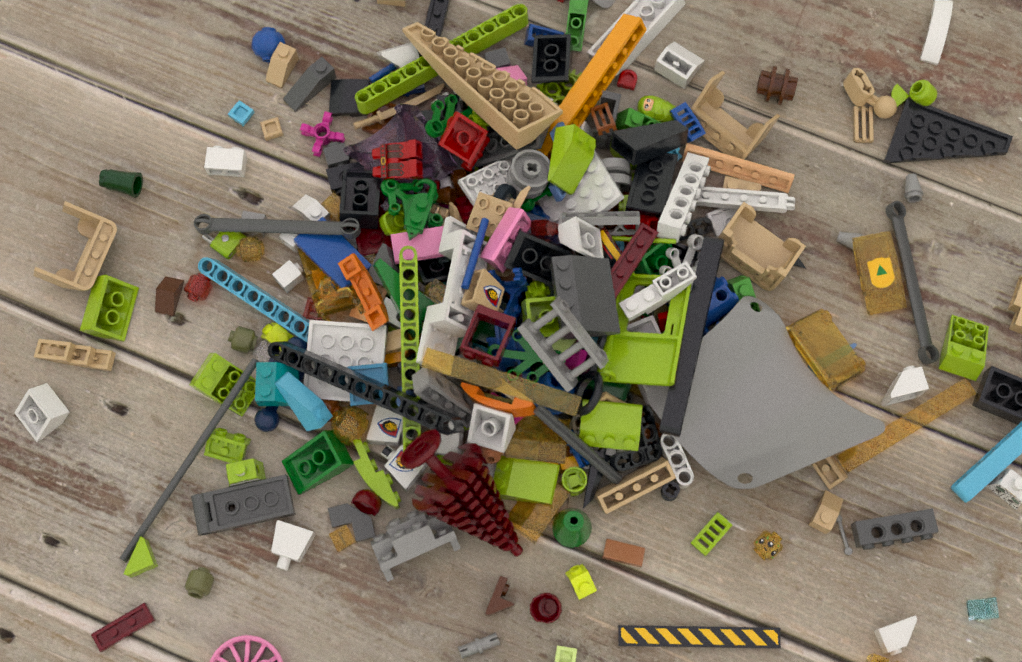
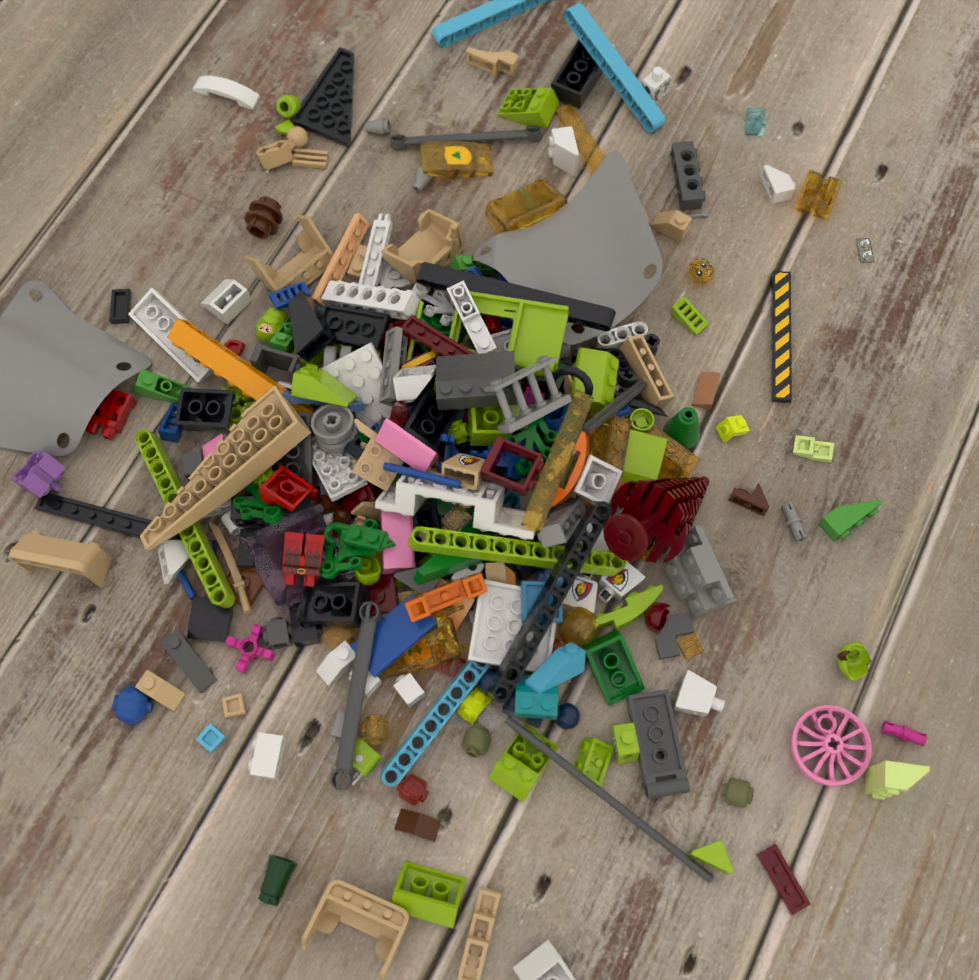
camera: 85 degrees left, 5 degrees down
dark red hair [530,593,562,624] -> none
dark orange tile [589,103,617,136] -> none

